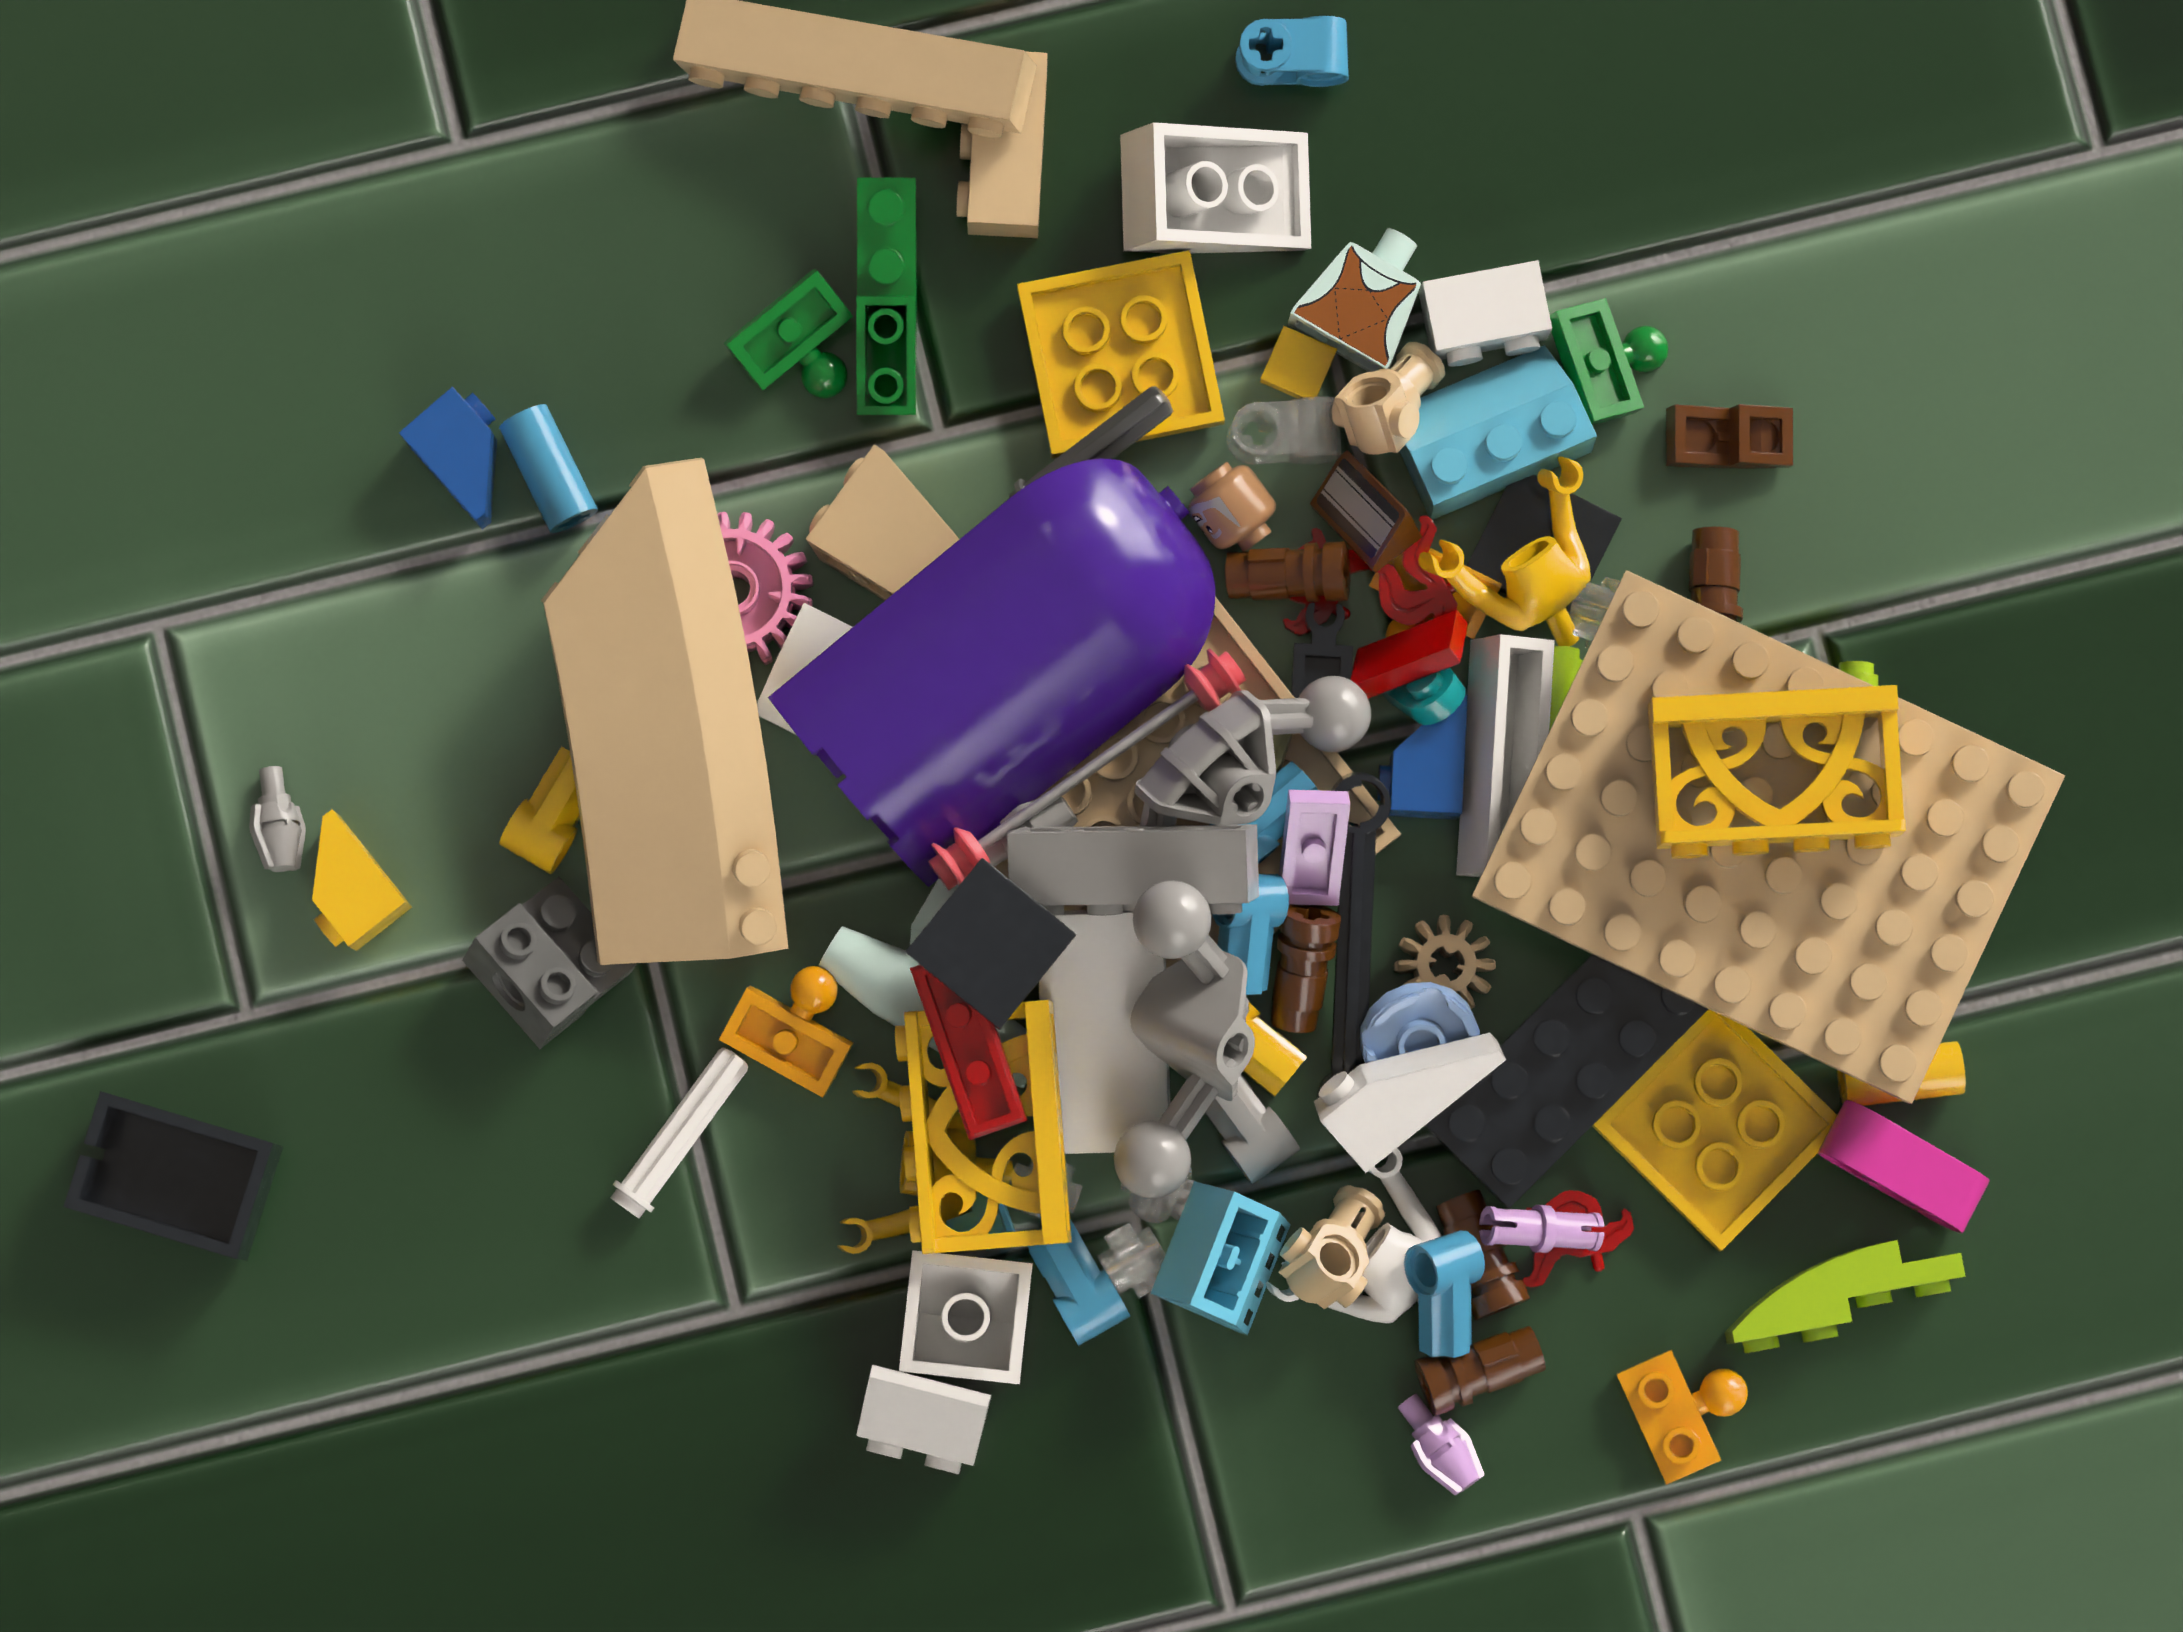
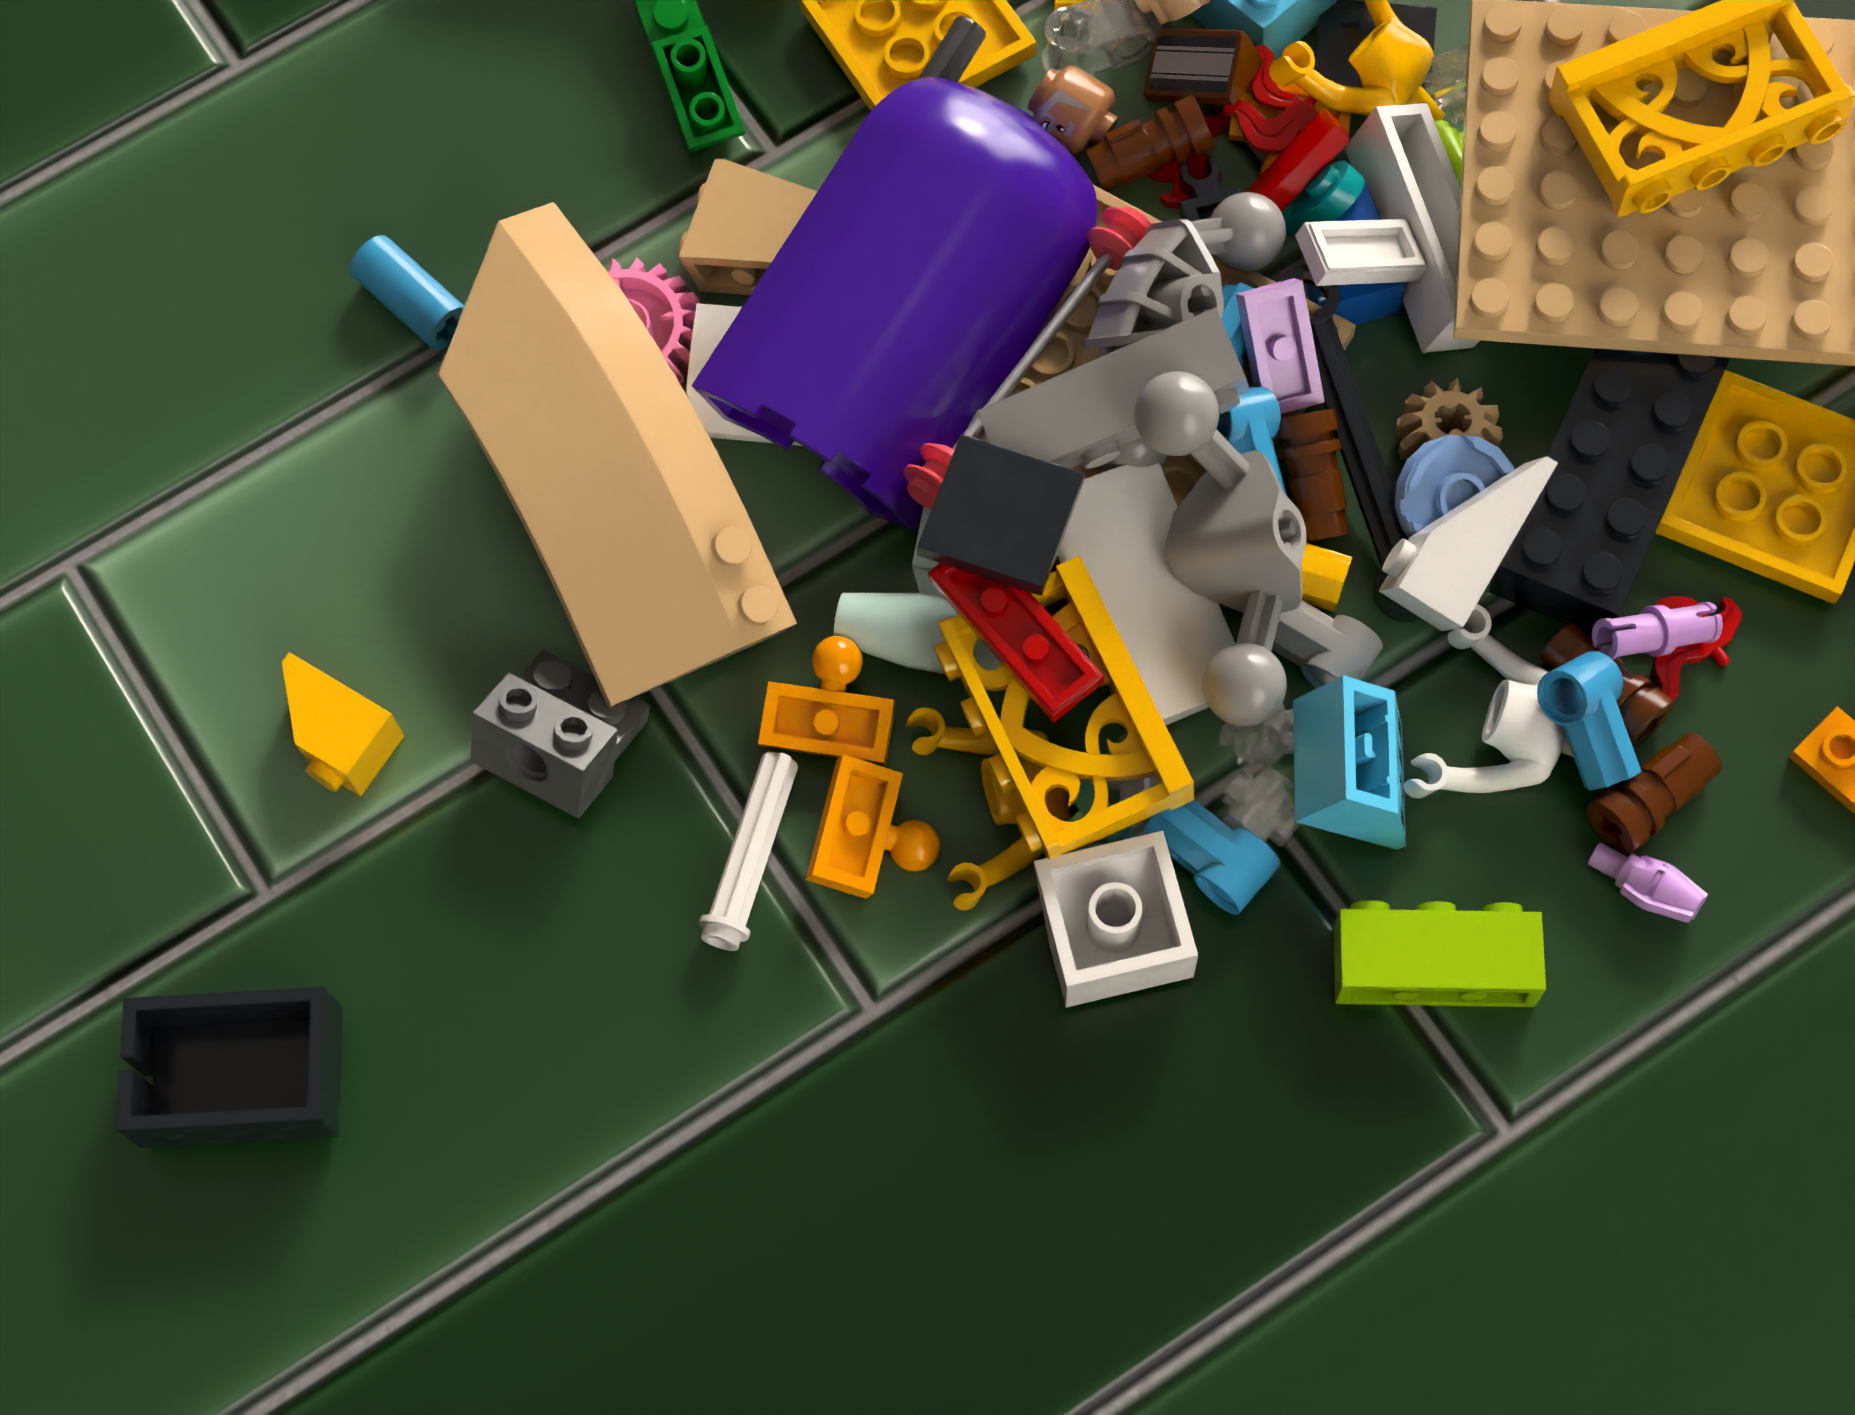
camera: 10 degrees left, 15 degrees down
light grey piece [249,766,306,872] -> none
blue slope [399,386,497,530] -> none
yellow piece [499,746,580,874] -> none
green plate [723,269,853,399] -> none
white slope [856,1365,992,1474] -> none
tan connector [1278,1185,1385,1309] -> none
none -> light orange plate [806,754,940,899]
none -> white tile [1295,219,1428,286]
none -> lime brick [1333,900,1546,1007]

